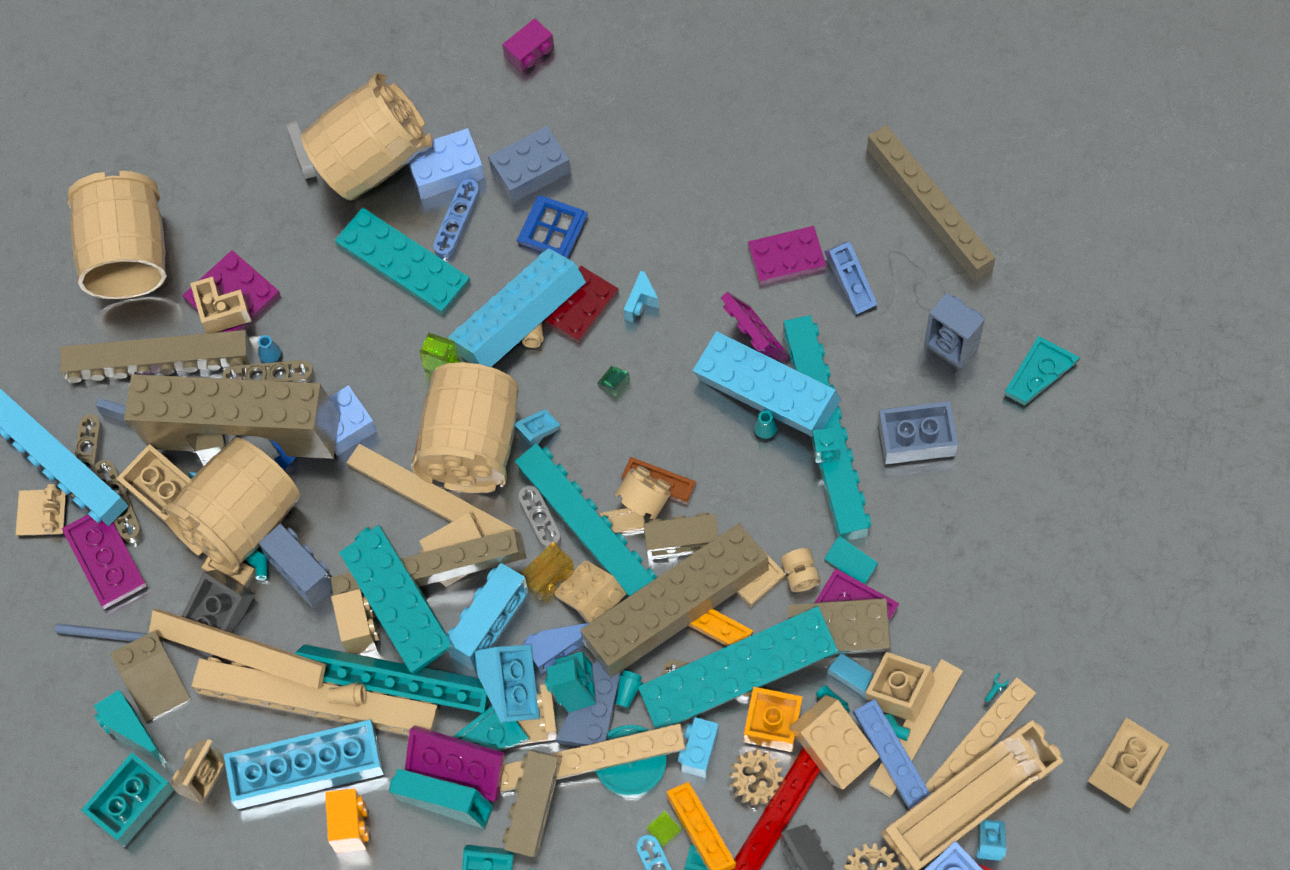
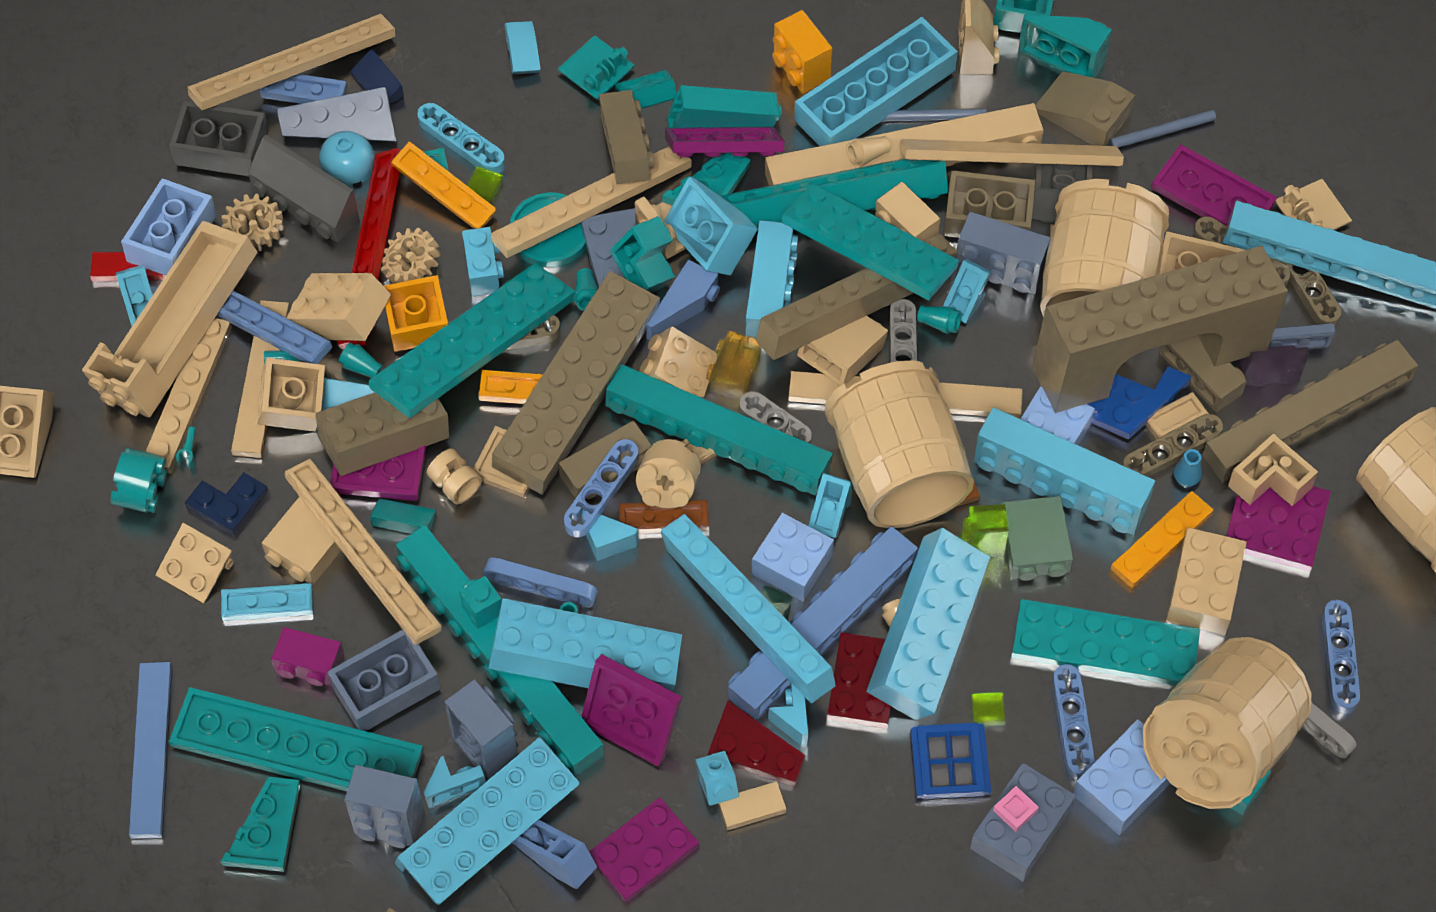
camera: 150 degrees right, 5 degrees down
none -> teal brick [111,447,167,513]
none -> medium blue tile [129,662,172,839]
none -> tan hinge [155,523,234,603]
none -> teal plate [169,687,424,791]
none -> dark blue plate [185,472,269,536]
none -> medium azure tile [221,583,313,621]
none -> tan brick [262,496,341,585]
none -> magenta brick [271,627,344,686]
none -> tan tile [285,459,441,645]
none -> medium azure bracket [395,737,579,905]
none -> medium azure slope [423,756,485,809]
none -> sand blue brick [444,679,519,780]
none -> medium blue beam [482,558,598,607]
none -> medium blue beam [564,439,639,537]
none -> medium azure slope [581,510,639,561]
none -> medium azure brick [661,514,836,704]
none -> medium azure brick [695,751,739,806]
none -> dark red wing [708,700,805,787]
none -> tan tile [718,781,787,831]
none -> medium blue brick [728,526,918,720]
none -> light blue brick [752,513,834,602]
none -> sand blue bar [881,108,987,122]
none -> light grey beam [889,299,917,363]
none -> medium azure slope [943,259,992,324]
none -> dark tan brick [944,171,1036,238]
none -> clear neon green tile [971,693,1005,726]
none -> medium azure brick [974,407,1156,536]
none -> bright pink plate [993,786,1039,832]
none -> sand green brick [1000,496,1073,580]
none -> light orange plate [1110,491,1214,589]
none -> tan brick [1166,528,1247,635]
none -> medium blue beam [1322,600,1360,714]

